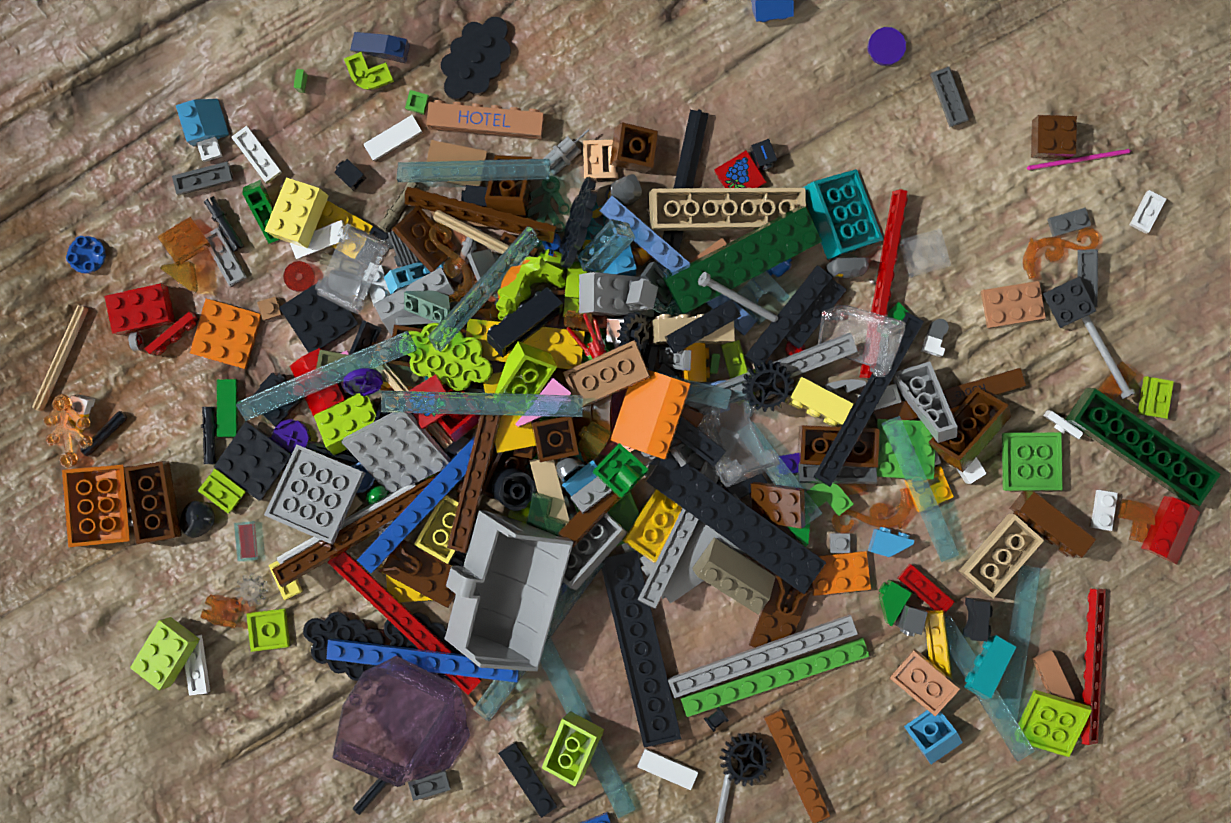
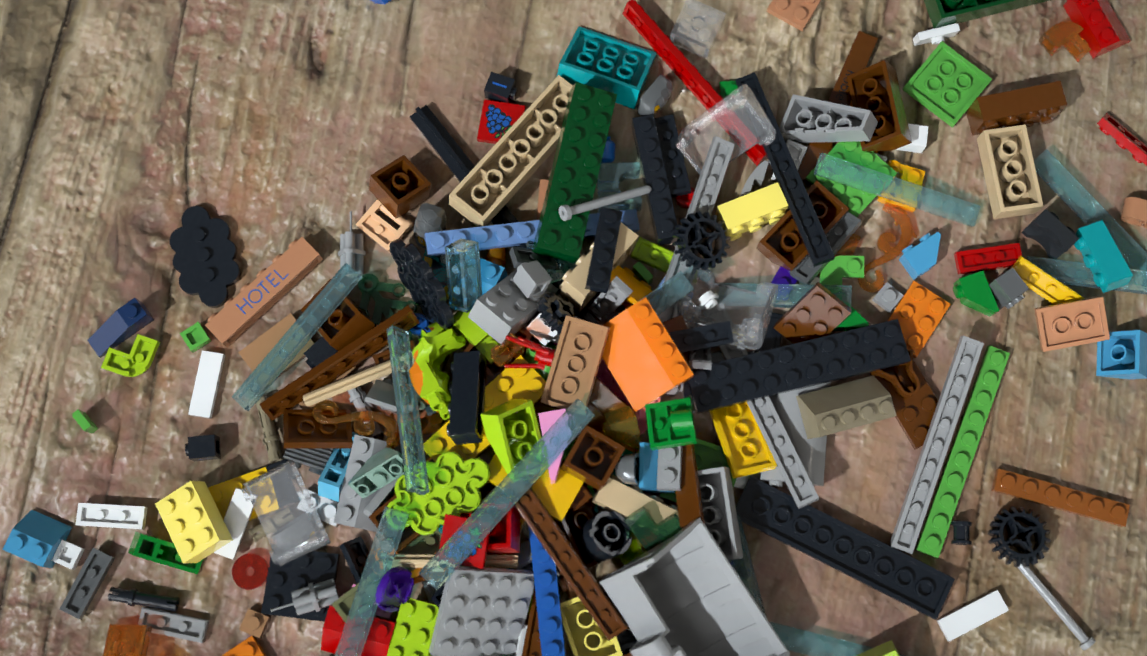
camera: 50 degrees left, 10 degrees down
leg [921,319,949,357] -> none
white plate [1090,490,1118,531] -> none
none -> light grey piece [270,578,339,615]
none -> white plate [698,290,719,310]

